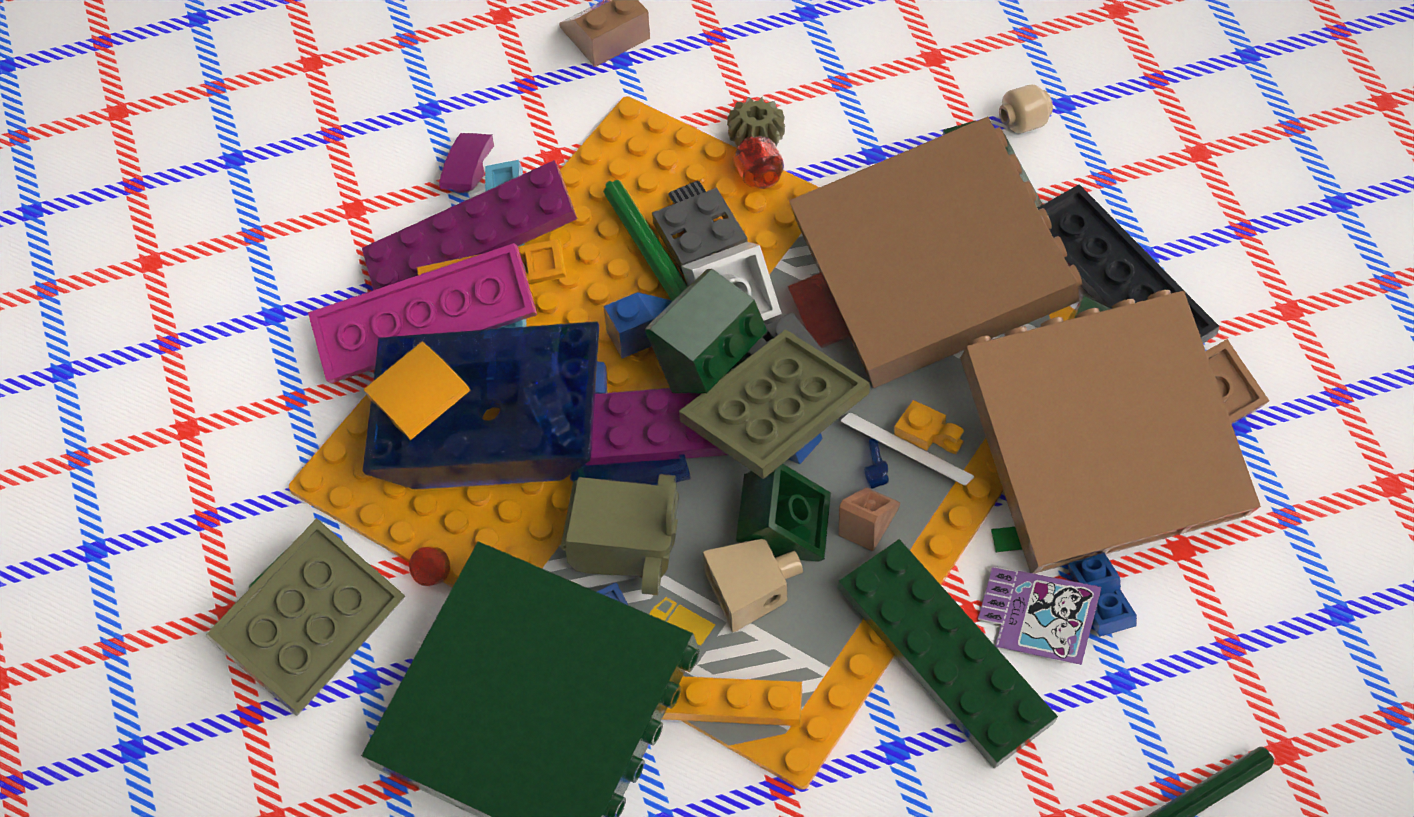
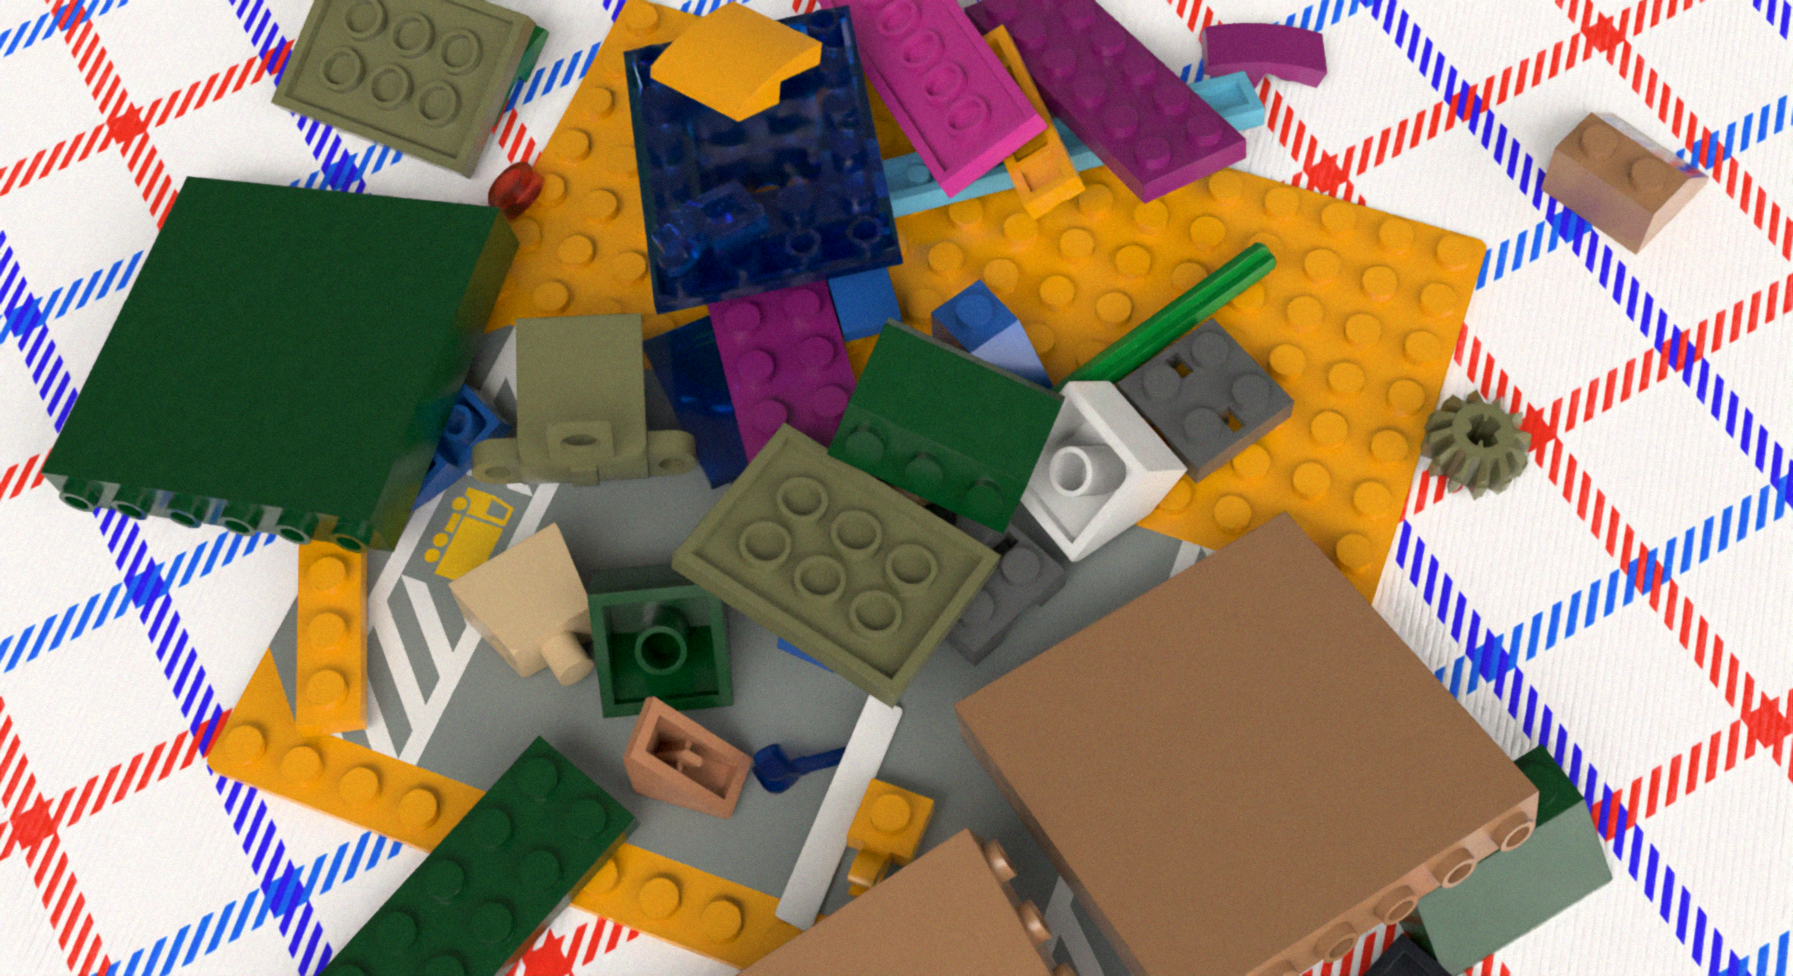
camera: 80 degrees right, 5 degrees up
sticker [668,181,706,204] -> none
clear red head [733,136,785,189] -> none
clear red slope [787,272,849,348] -> none
tan head [999,84,1053,133] -> none

